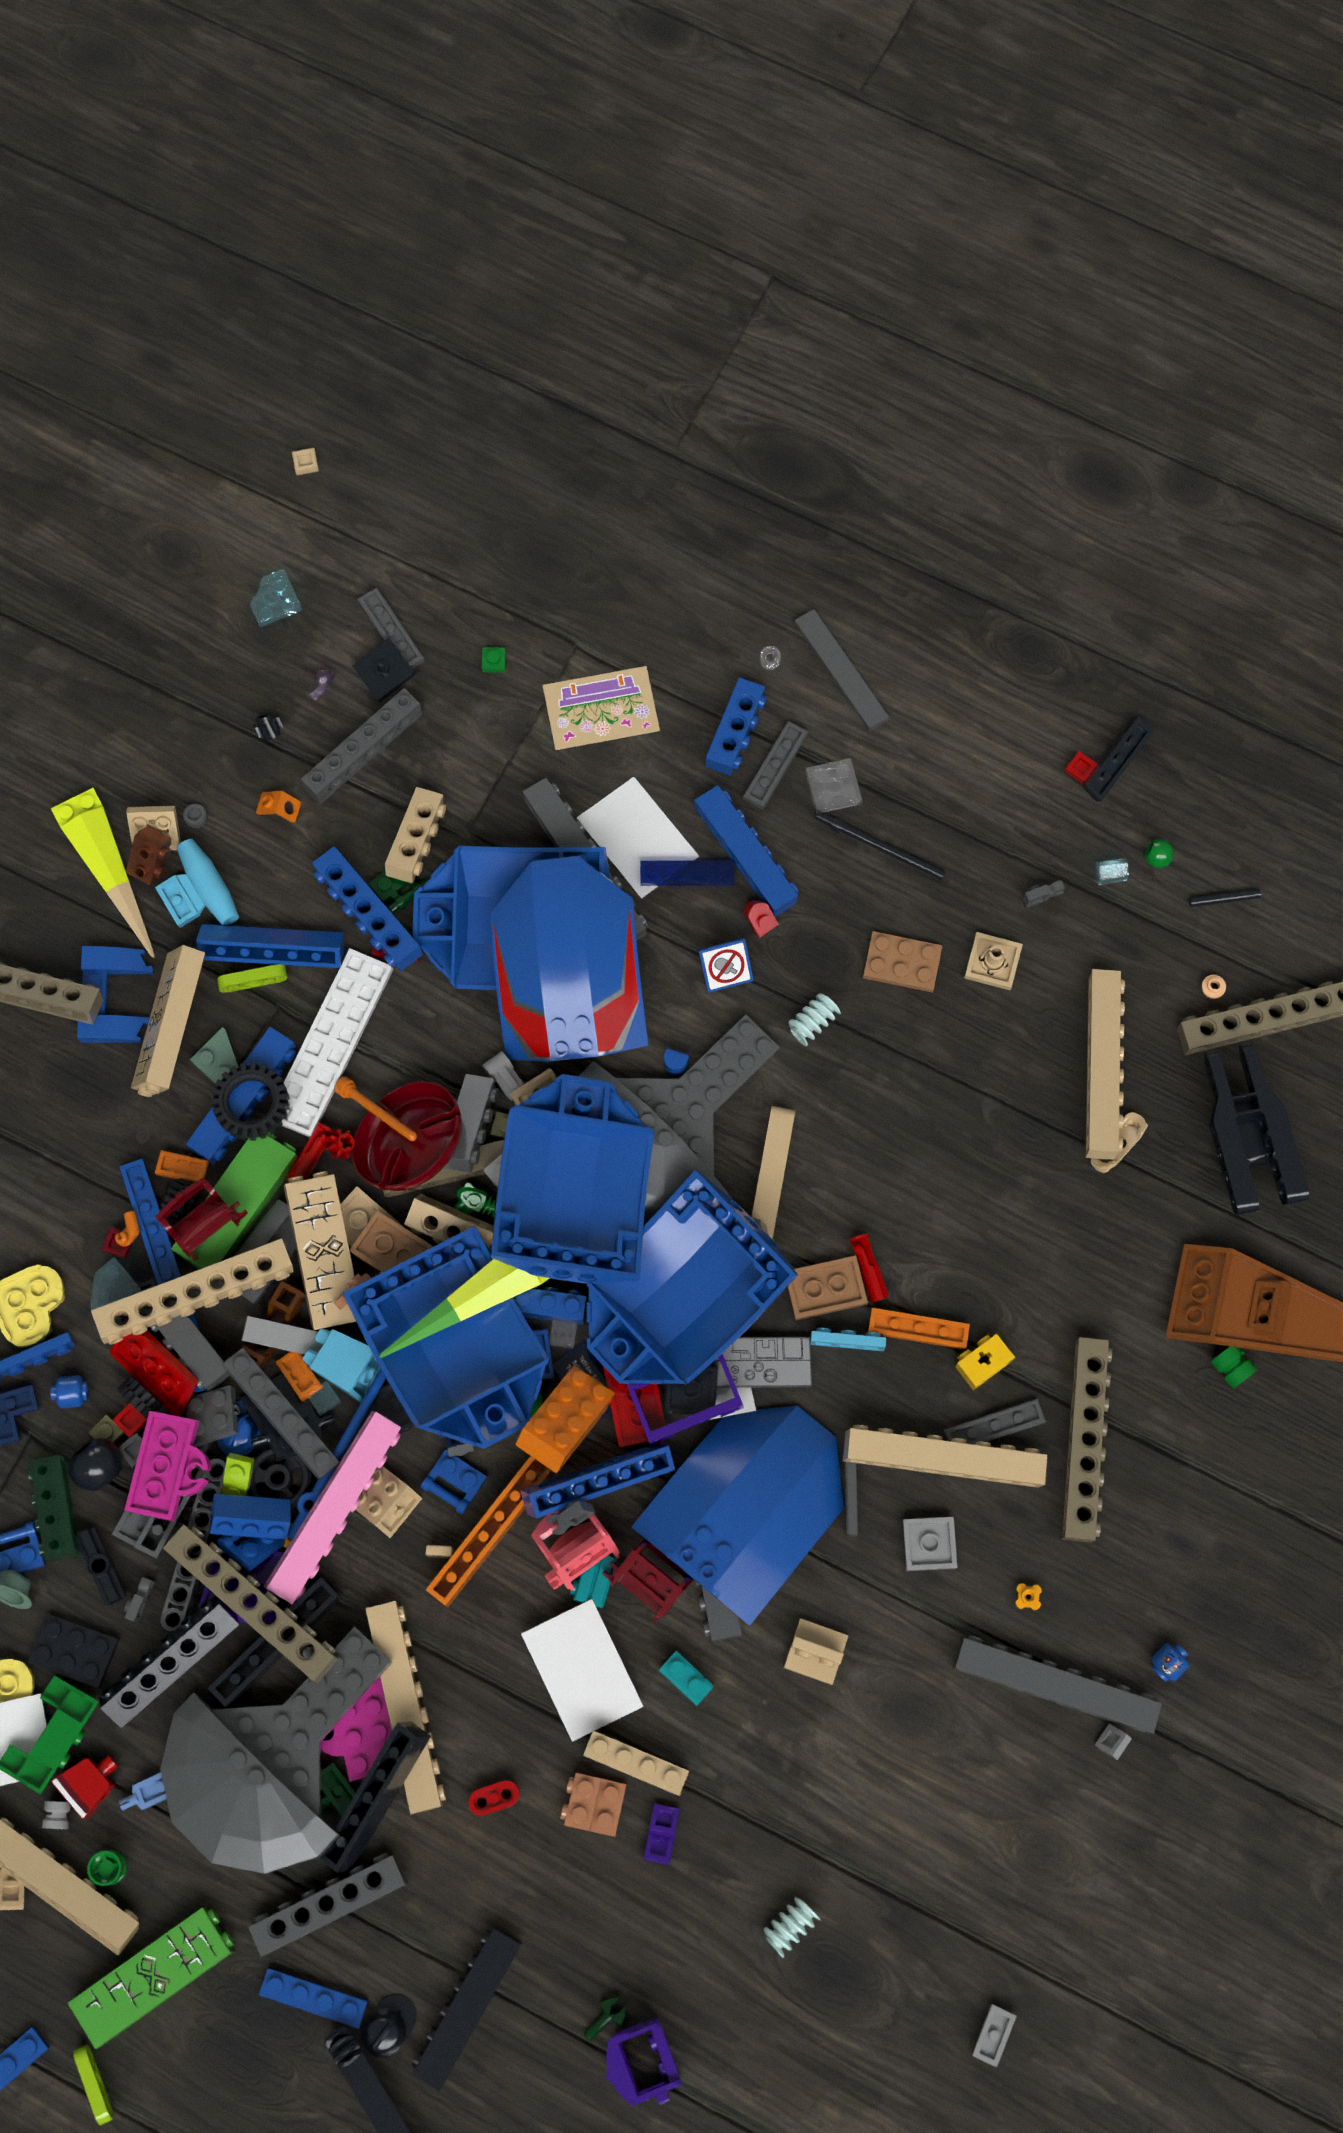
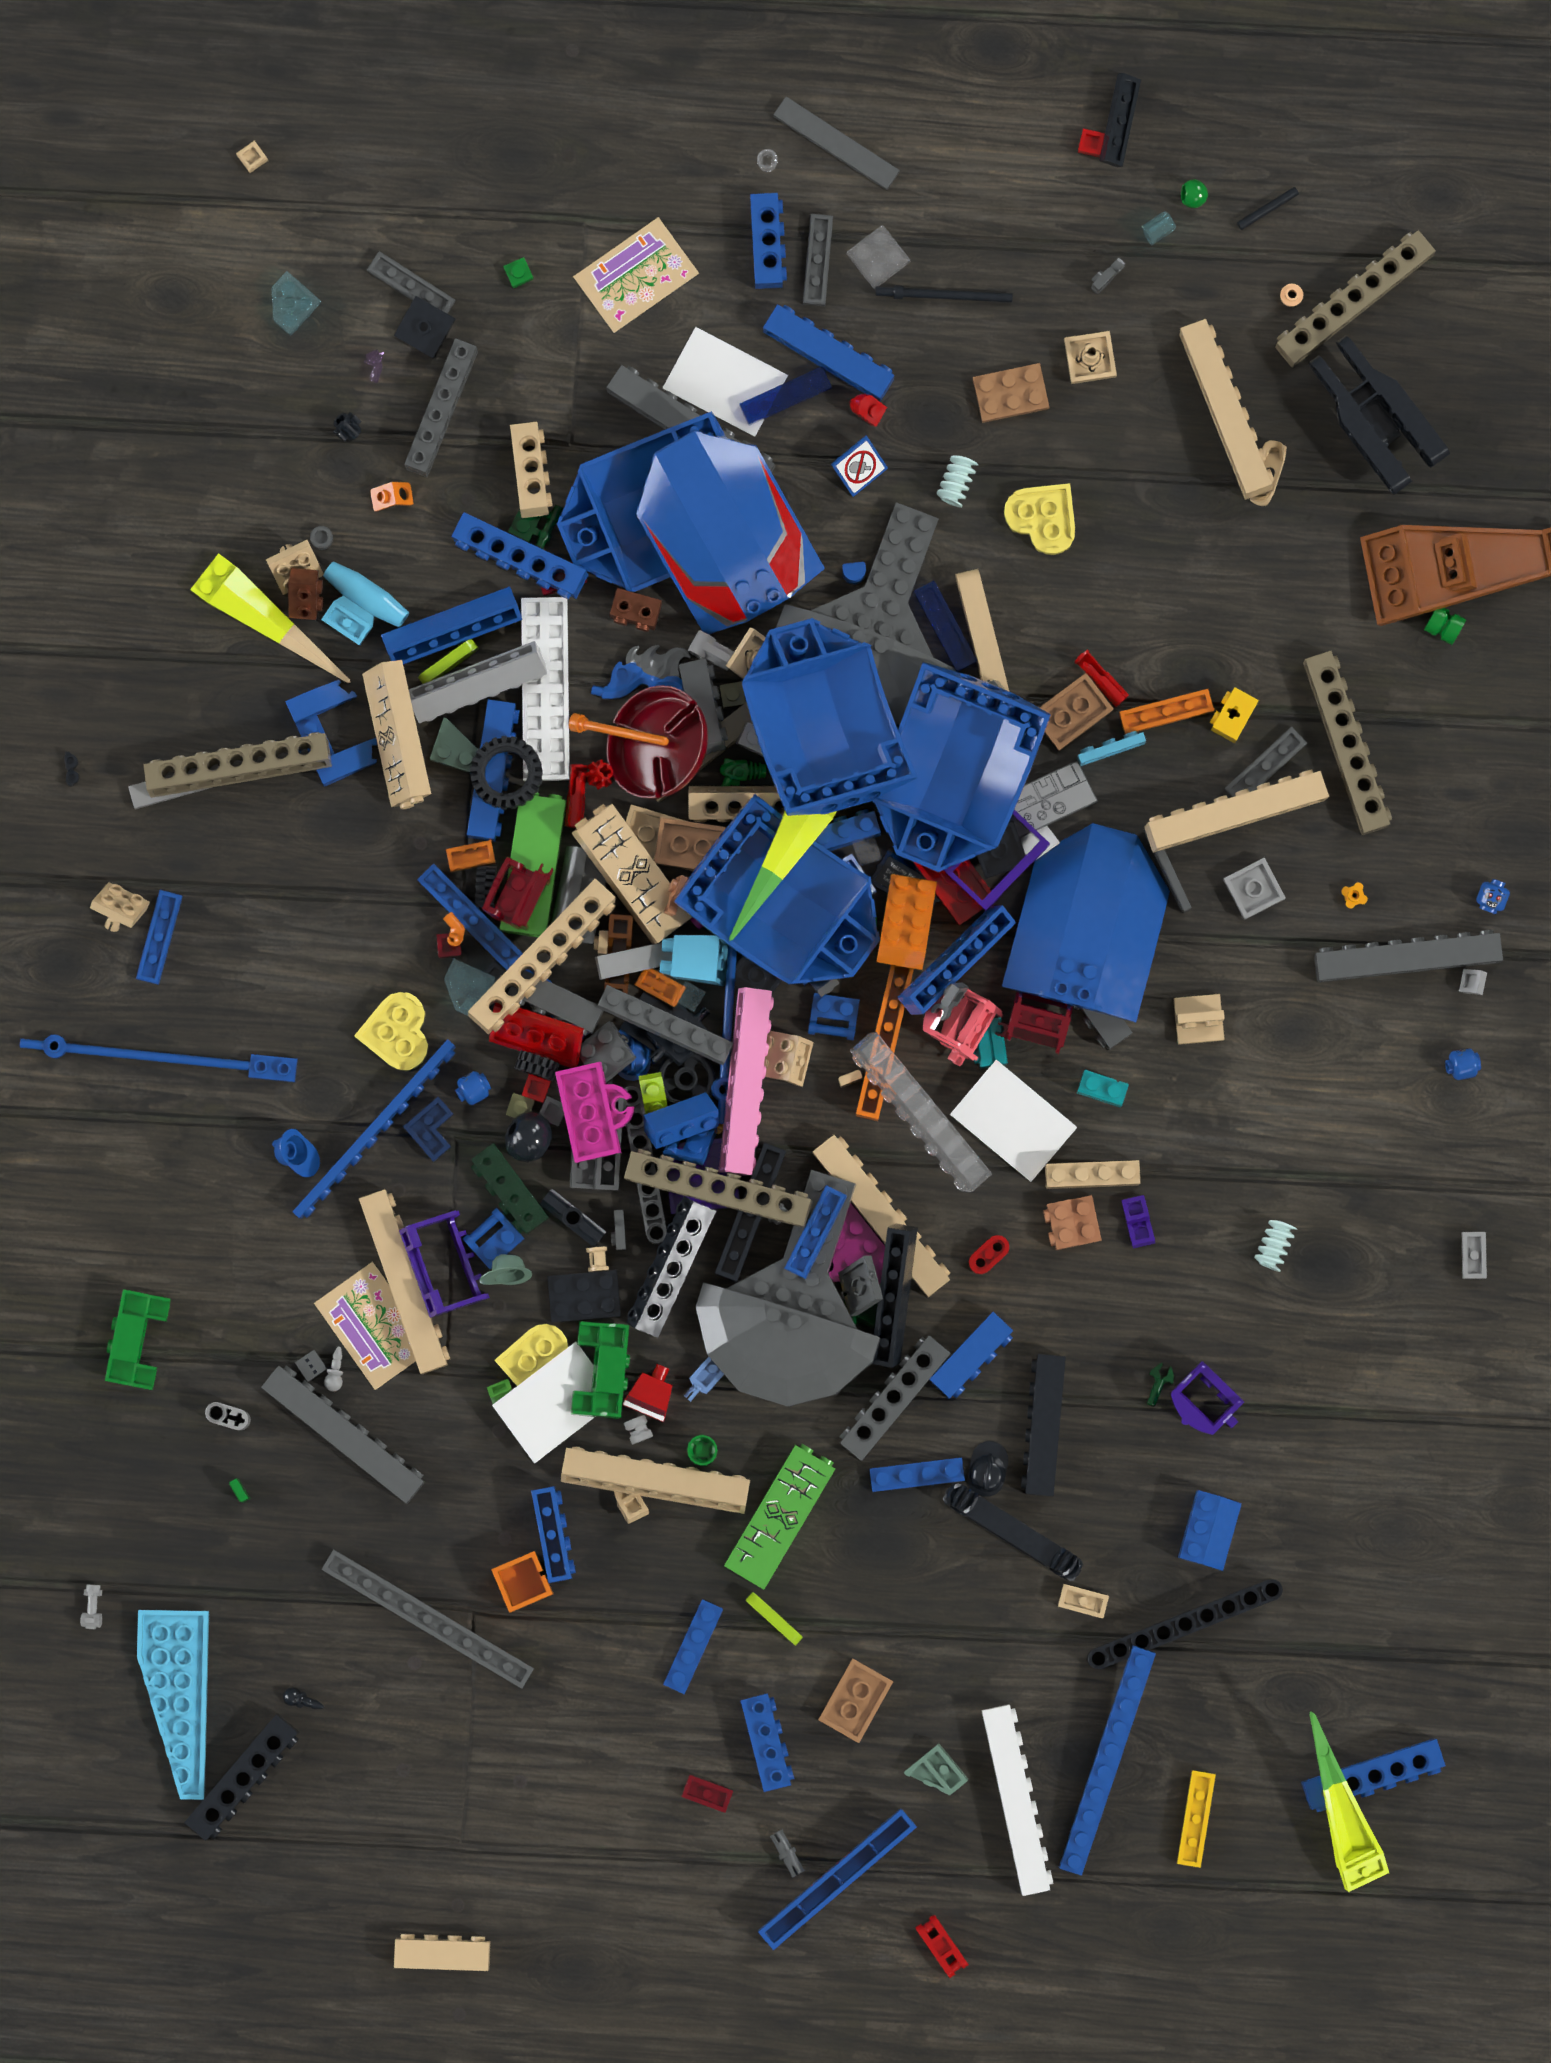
camera: 25 degrees left, 10 degrees up
none -> light grey brick [409,641,547,723]
none -> tan bush [586,1247,609,1272]
none -> piece [591,645,691,699]
none -> tan plate [594,931,608,956]
none -> copper brick [610,588,662,632]
none -> blue tile [784,1185,847,1279]
none -> dark grey plate [838,1255,883,1316]
none -> clear brick [850,1032,992,1192]
none -> clear blue plate [914,581,977,672]
none -> blue brick [929,1312,1013,1399]
none -> light yellow plate [1004,483,1075,555]
none -> blue head [1445,1048,1481,1080]

